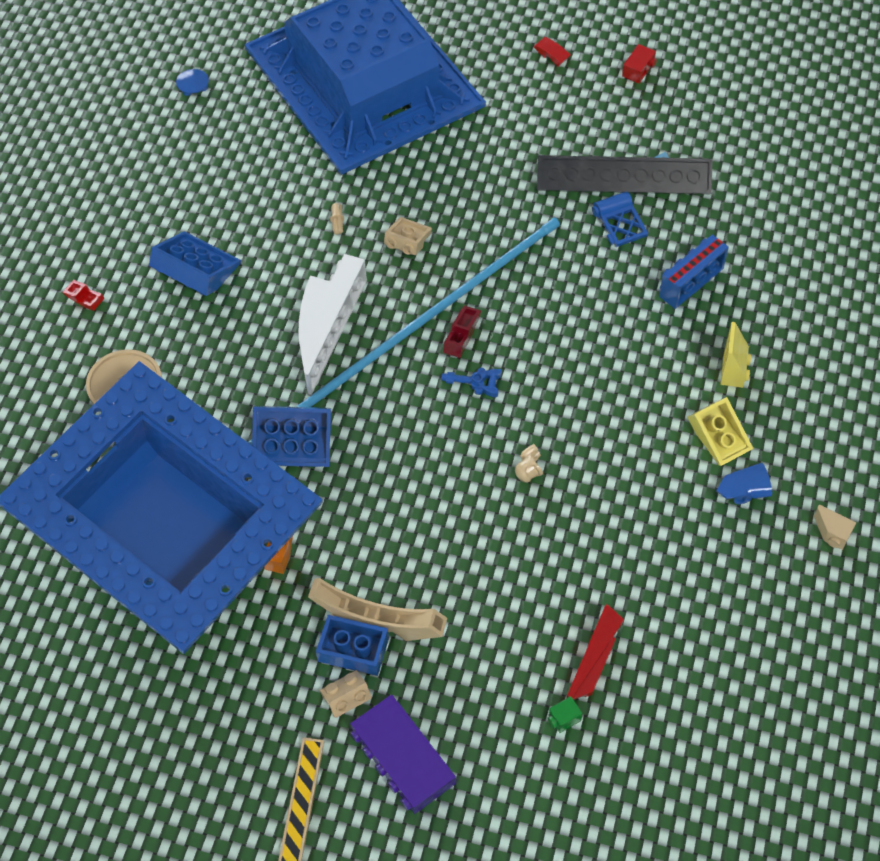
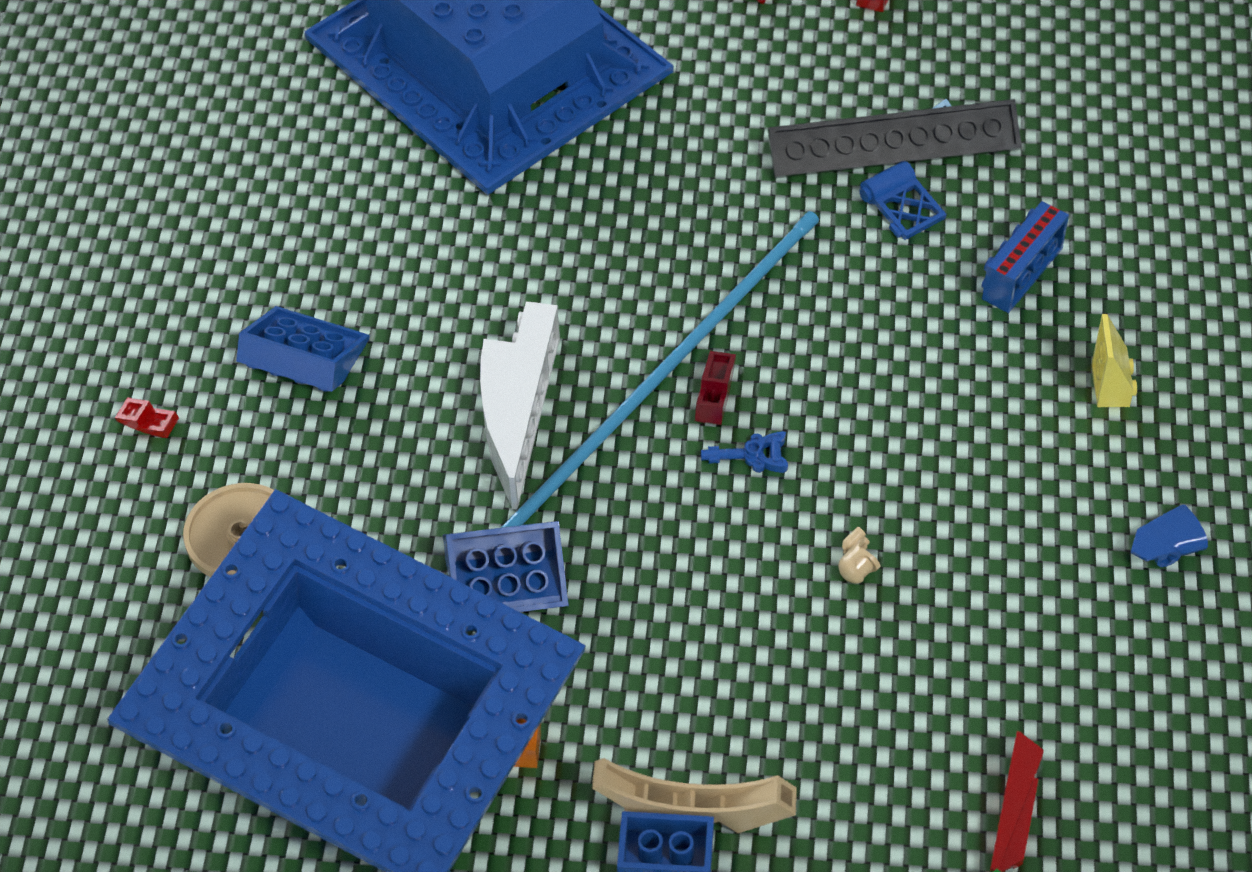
camera: 10 degrees left, 5 degrees down
blue dish [176,69,209,96] -> none
tan axle [330,203,344,235] -> none
tan plate [384,217,432,255] -> none
light yellow slope [687,397,753,466] -> none

